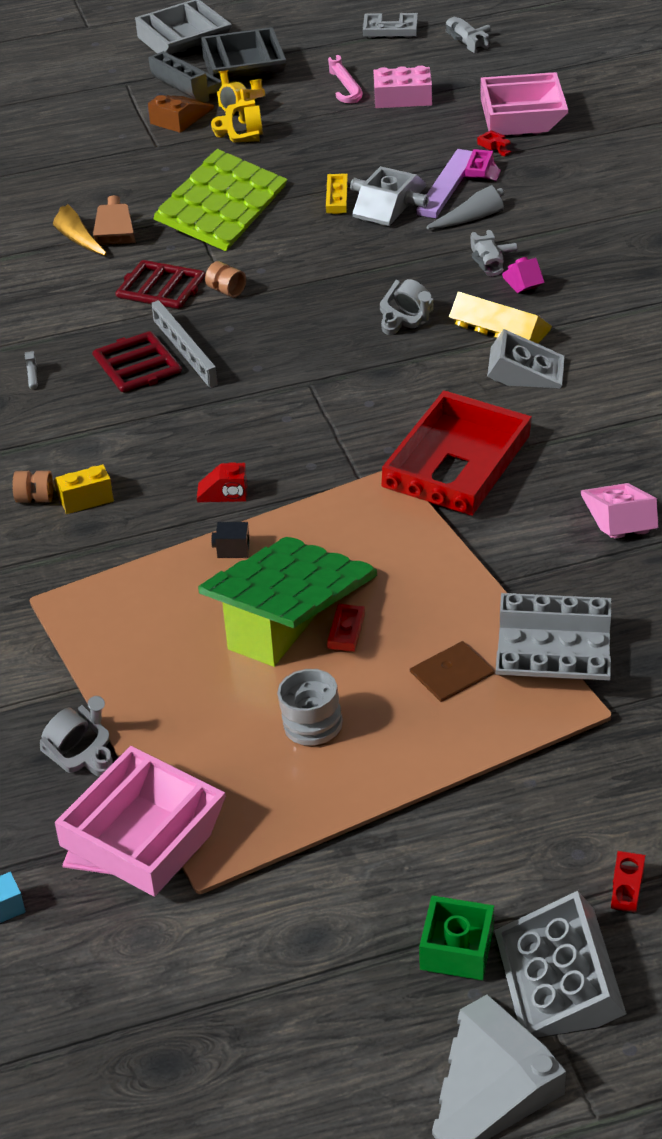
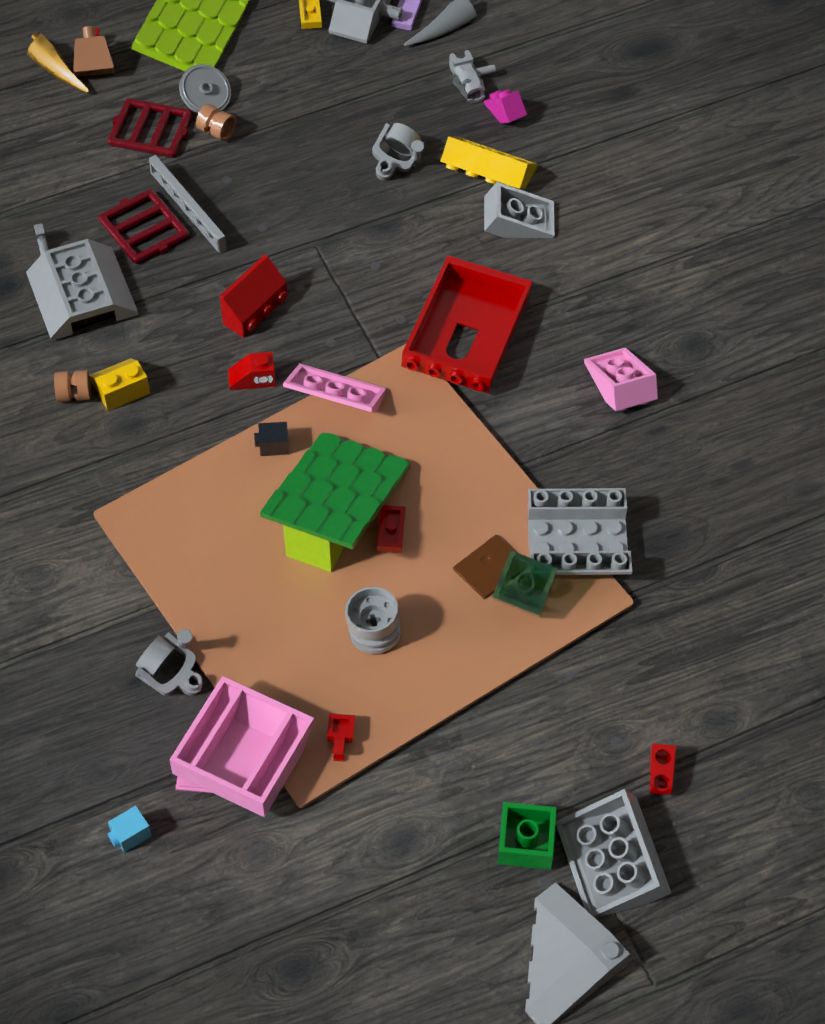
camera: 10 degrees left, 15 degrees up
none -> light grey slope [26,239,139,341]
none -> light grey shield [179,64,231,113]
none -> red slope [220,254,288,338]
none -> bright pink slope [283,363,386,412]
none -> red plate [327,714,355,761]
none -> clear green slope [492,550,558,618]

